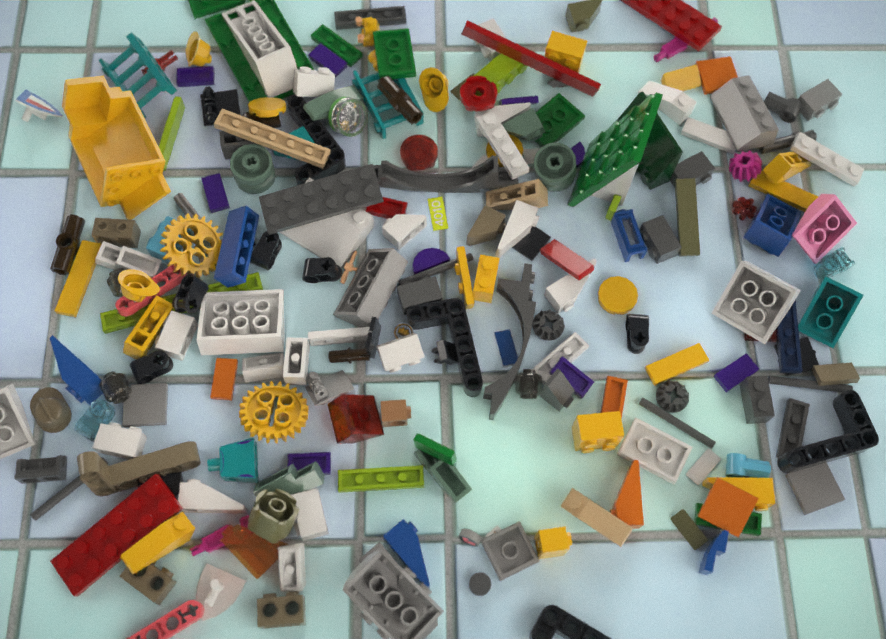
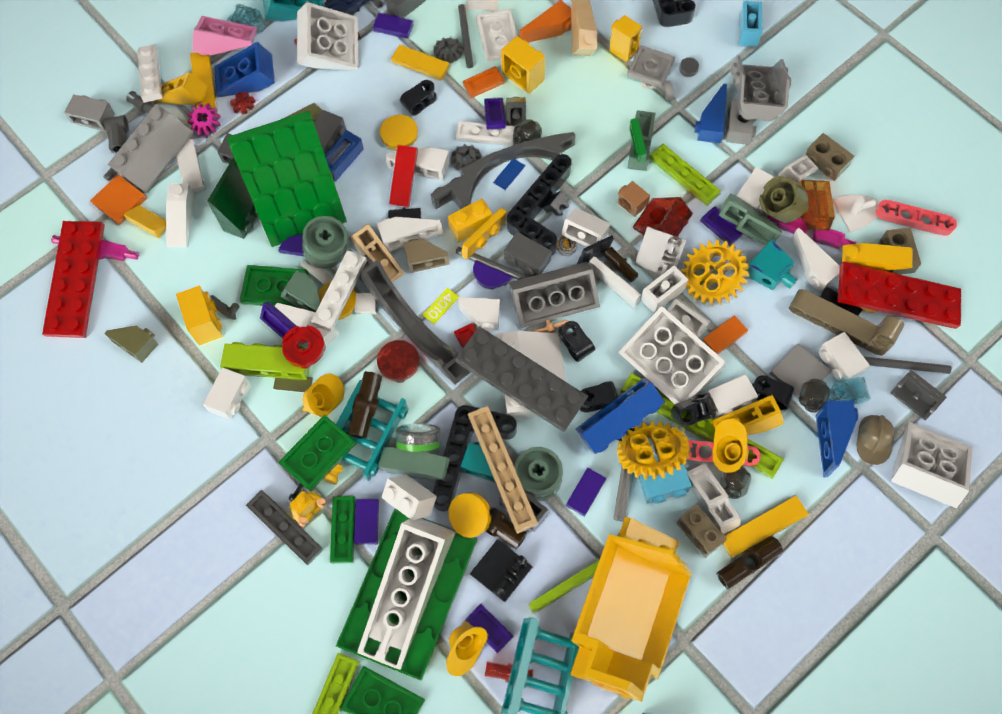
camera: 125 degrees left, 0 degrees up
red tile [461,21,601,97] -> none

